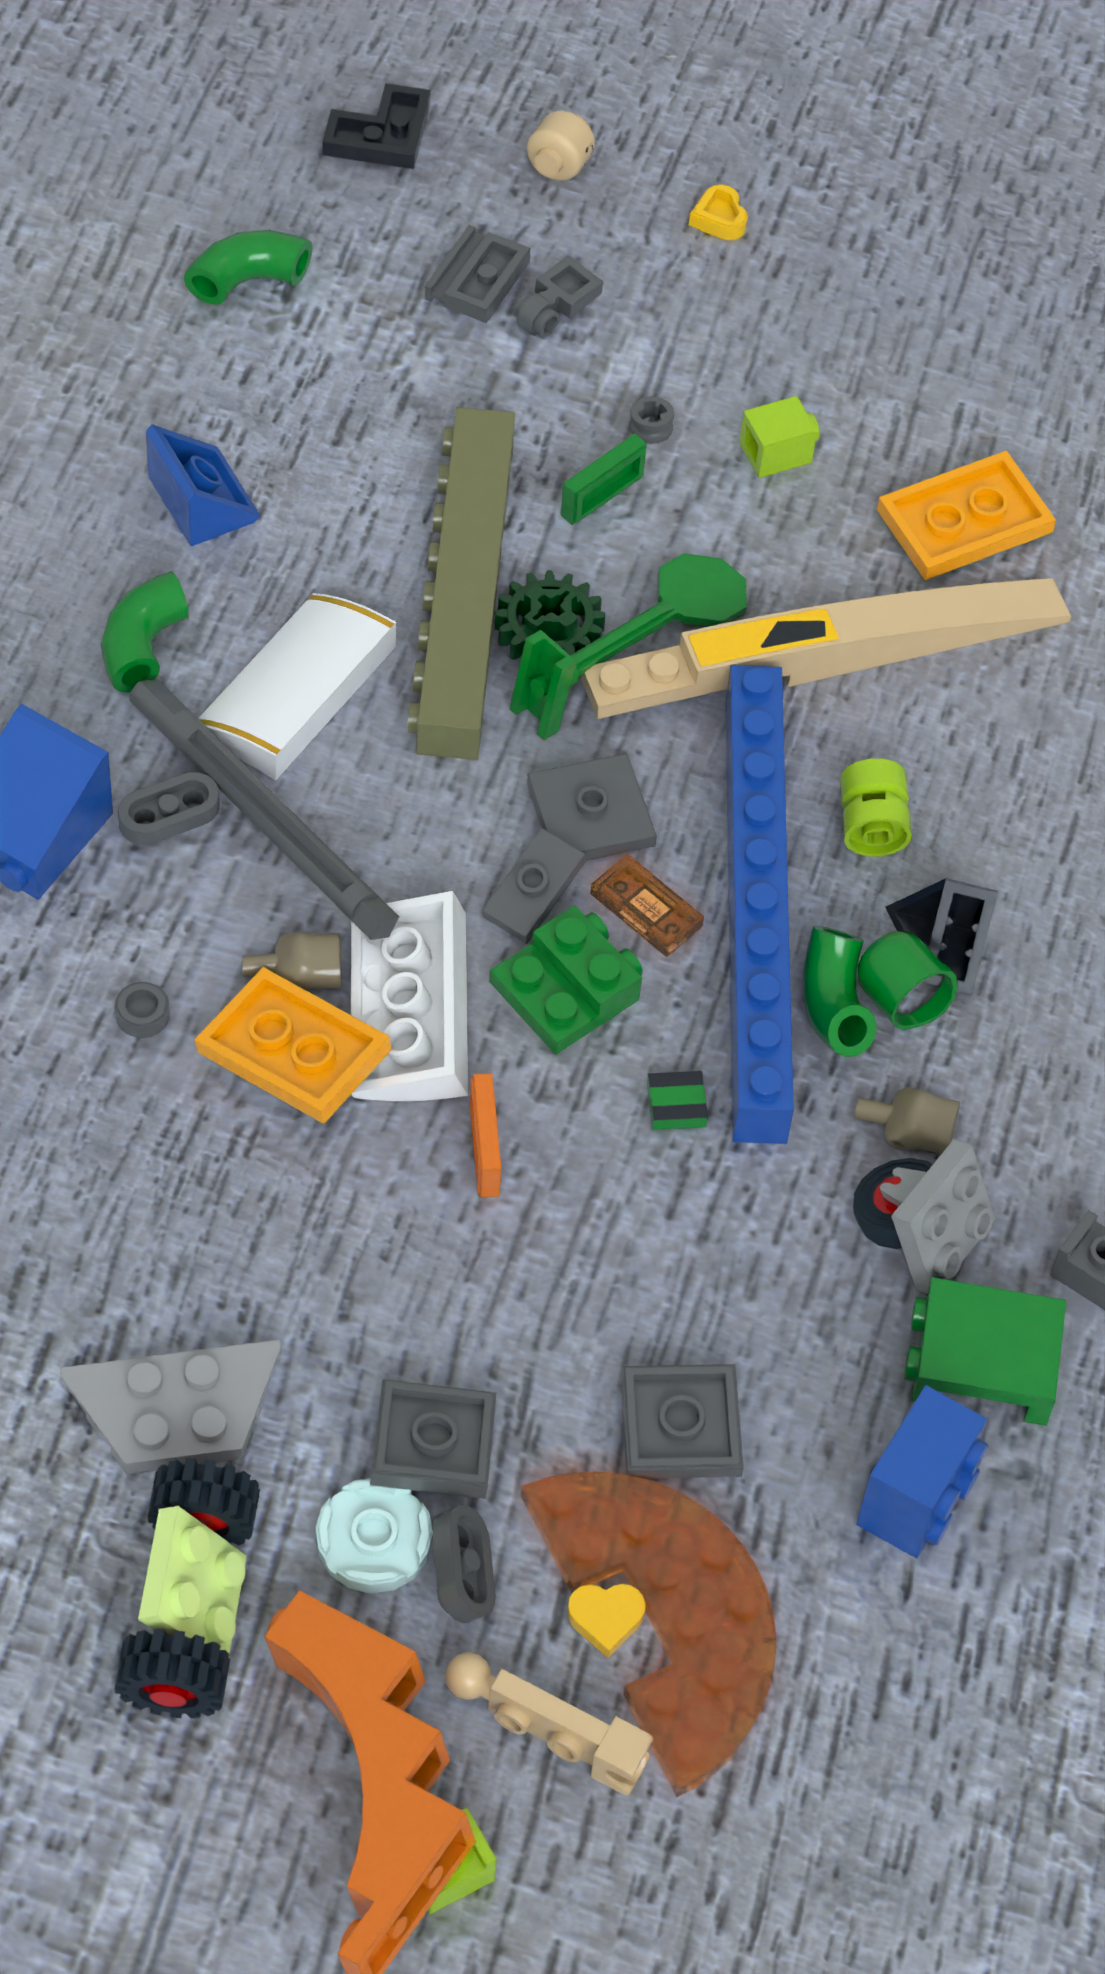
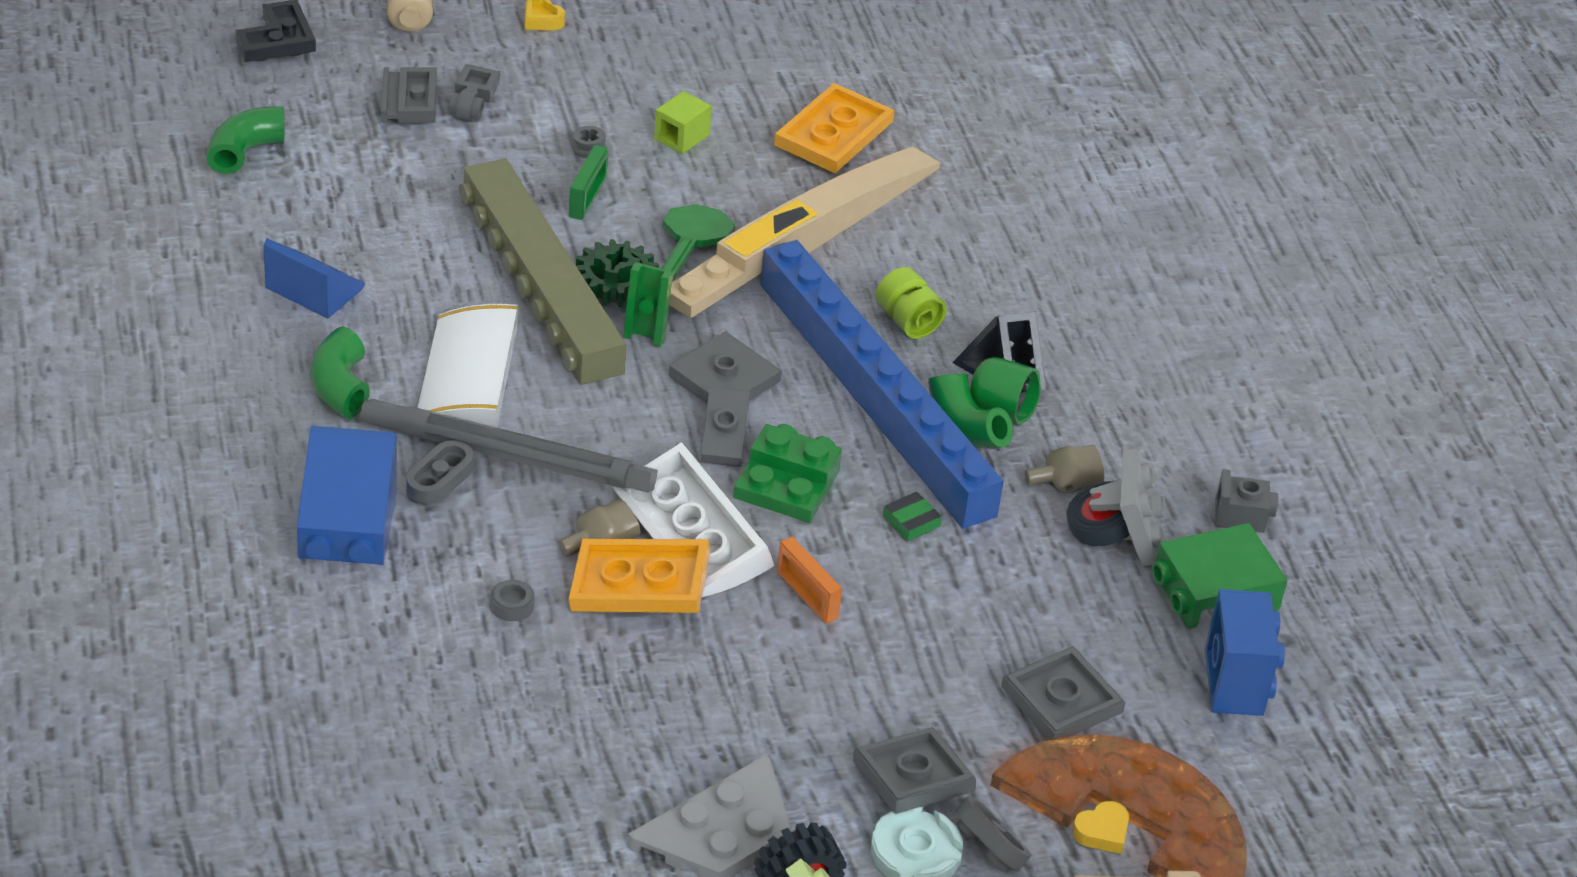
camera: 30 degrees left, 15 degrees down
clear orange tile [590,853,704,957] -> none

